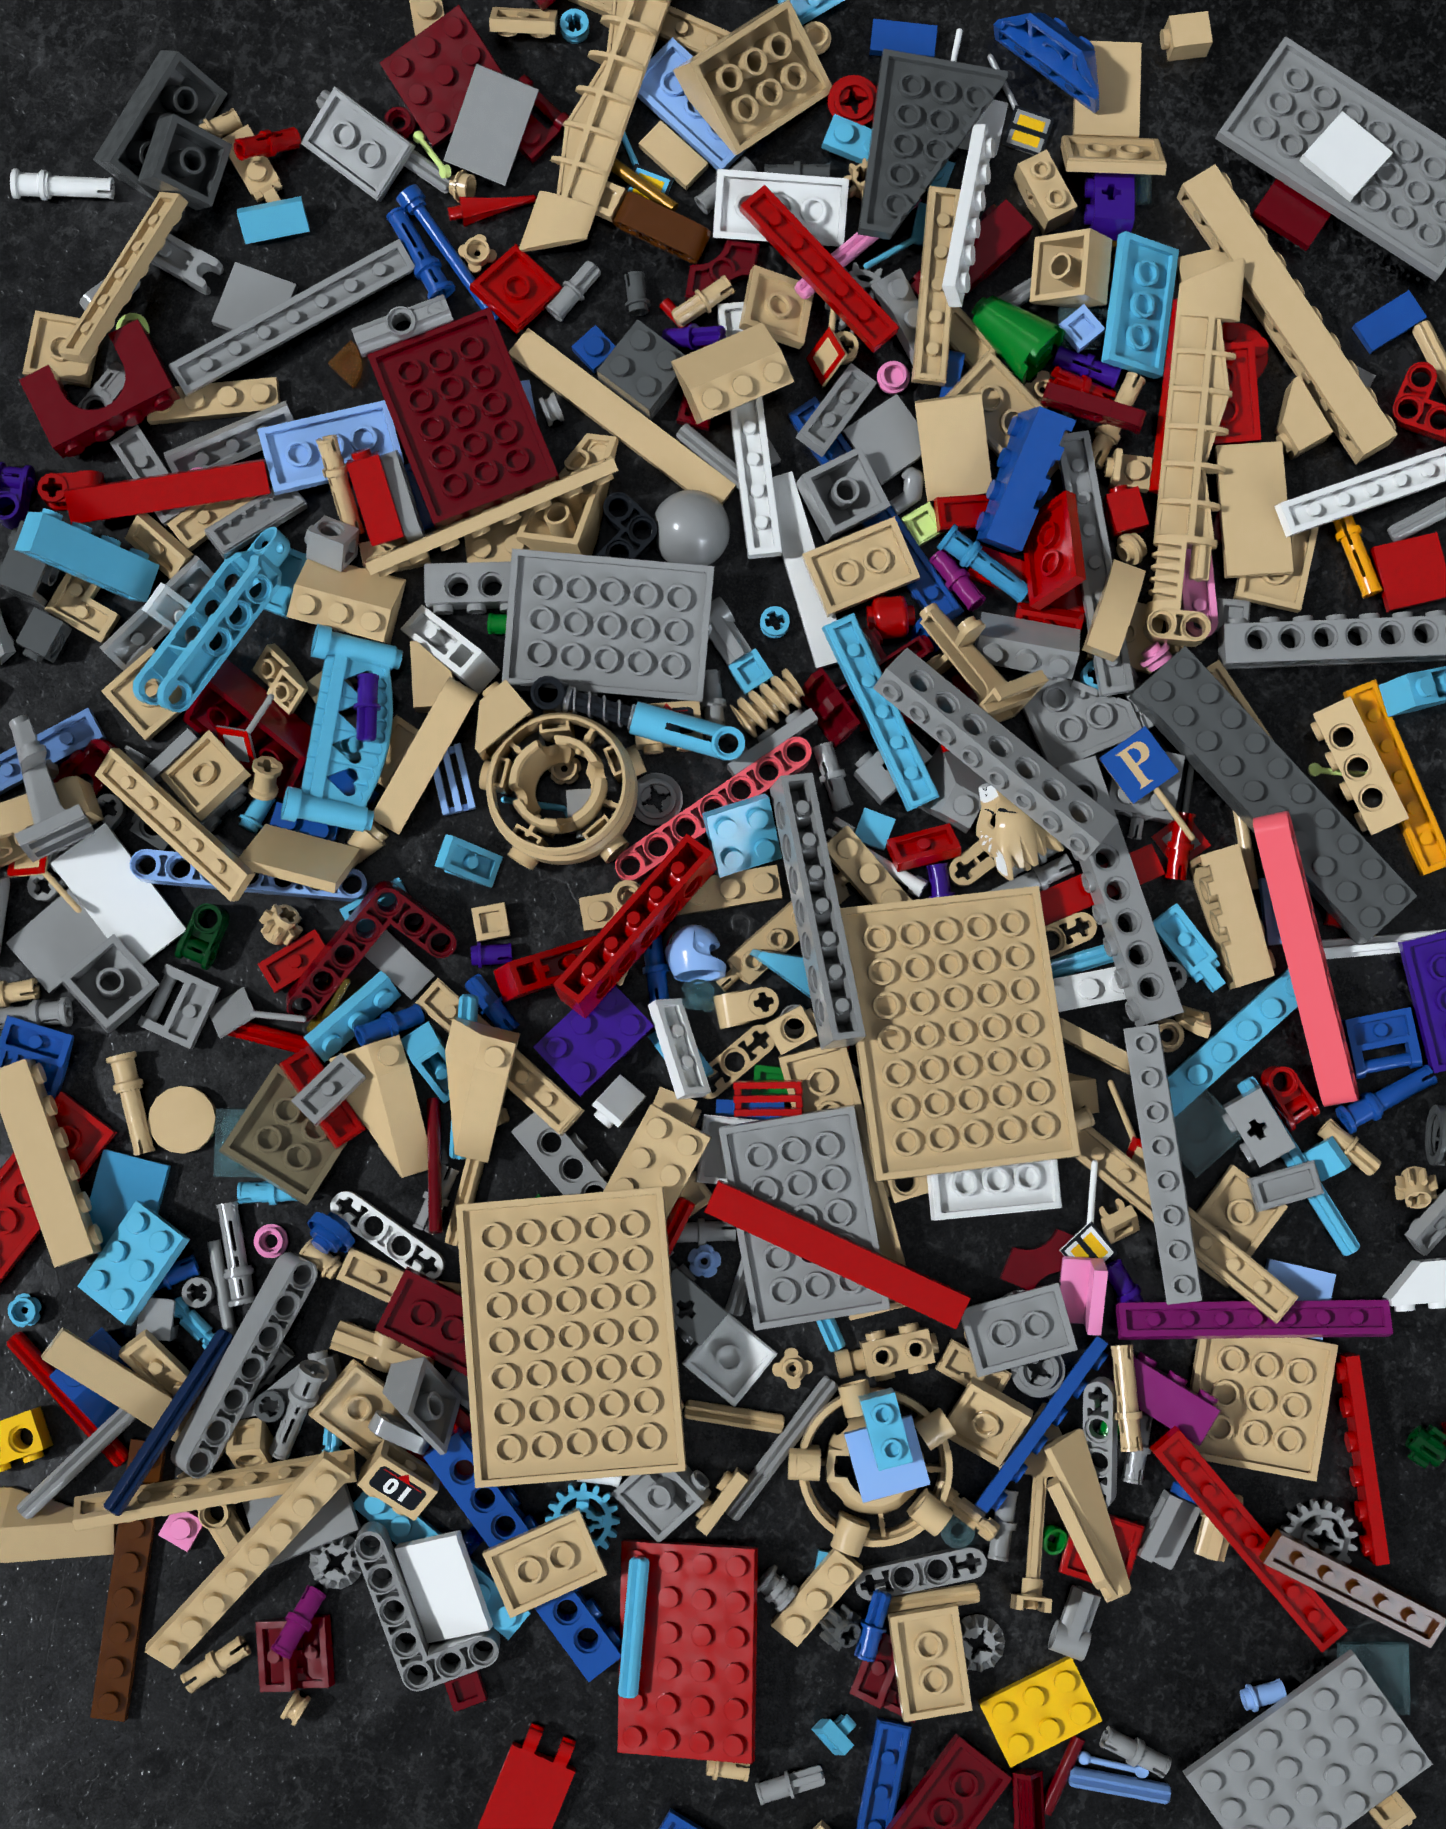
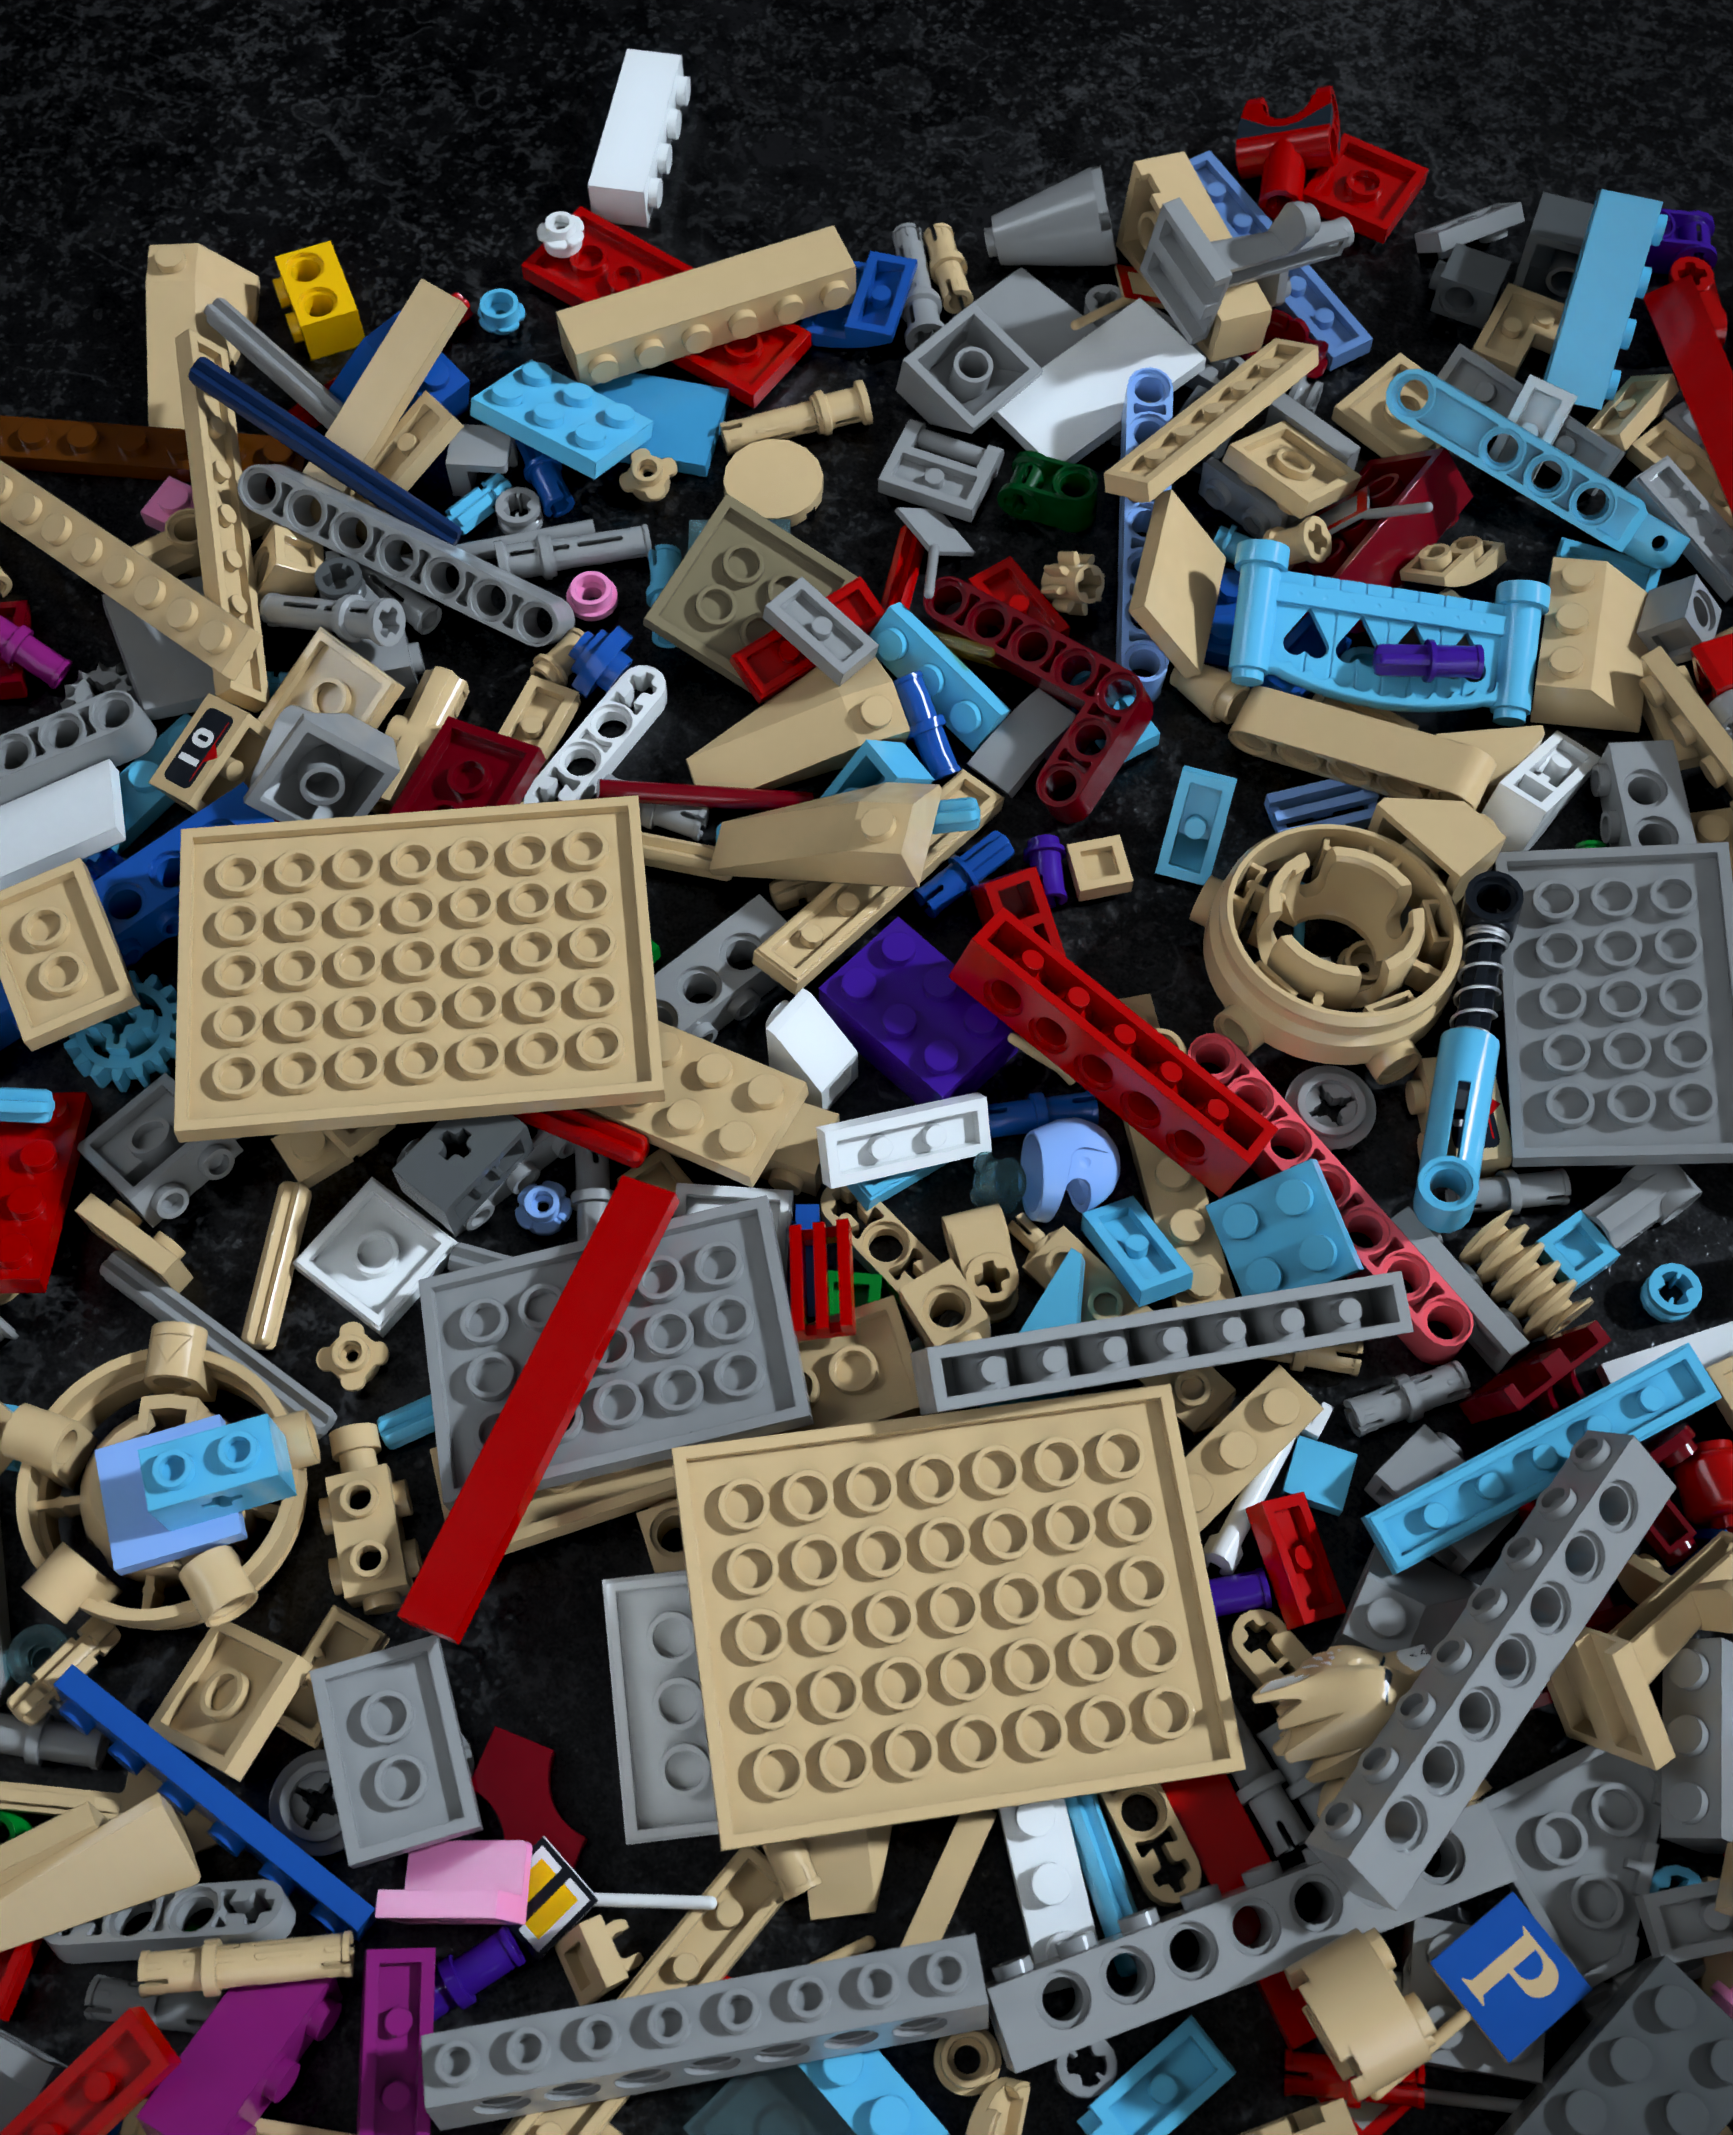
camera: 90 degrees right, 20 degrees down
none -> tan plate [619,448,678,502]
none -> medium azure plate [1081,1196,1193,1307]
none -> tan brick [1284,1927,1437,2102]

